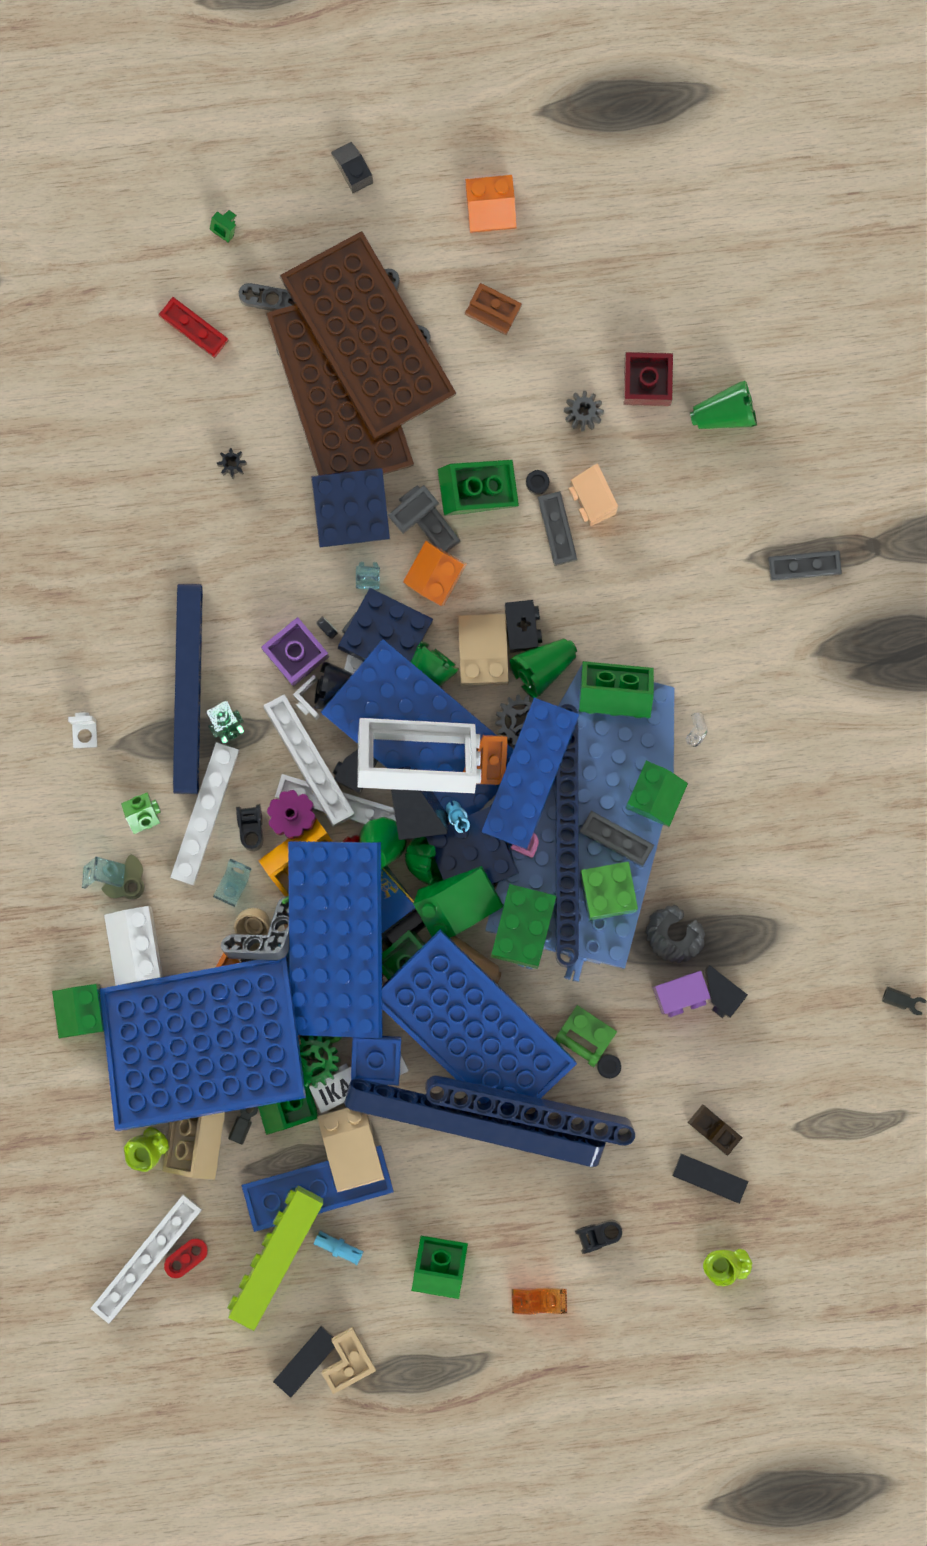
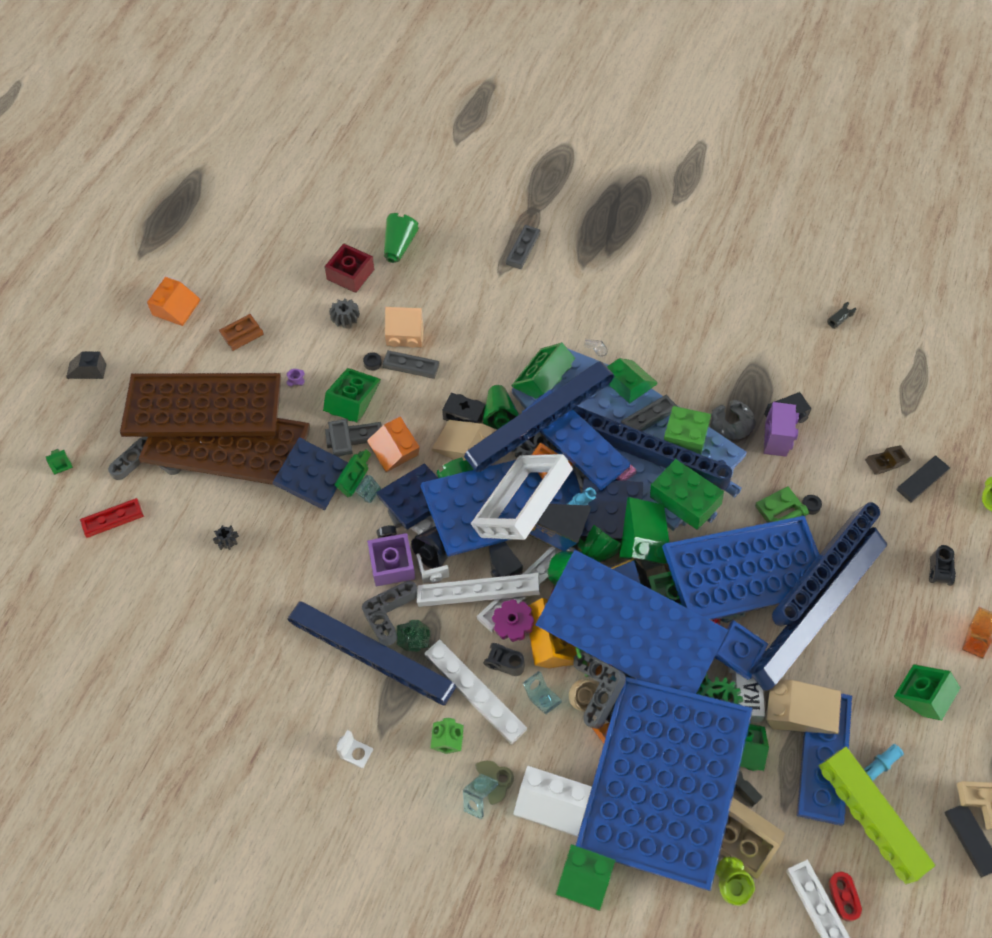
camera: 65 degrees left, 25 degrees down
none -> medium lavender plate [286,368,305,386]
none -> green hinge [335,449,371,498]
none -> dark grey beam [362,581,417,645]
none -> dark blue beam [464,361,614,472]

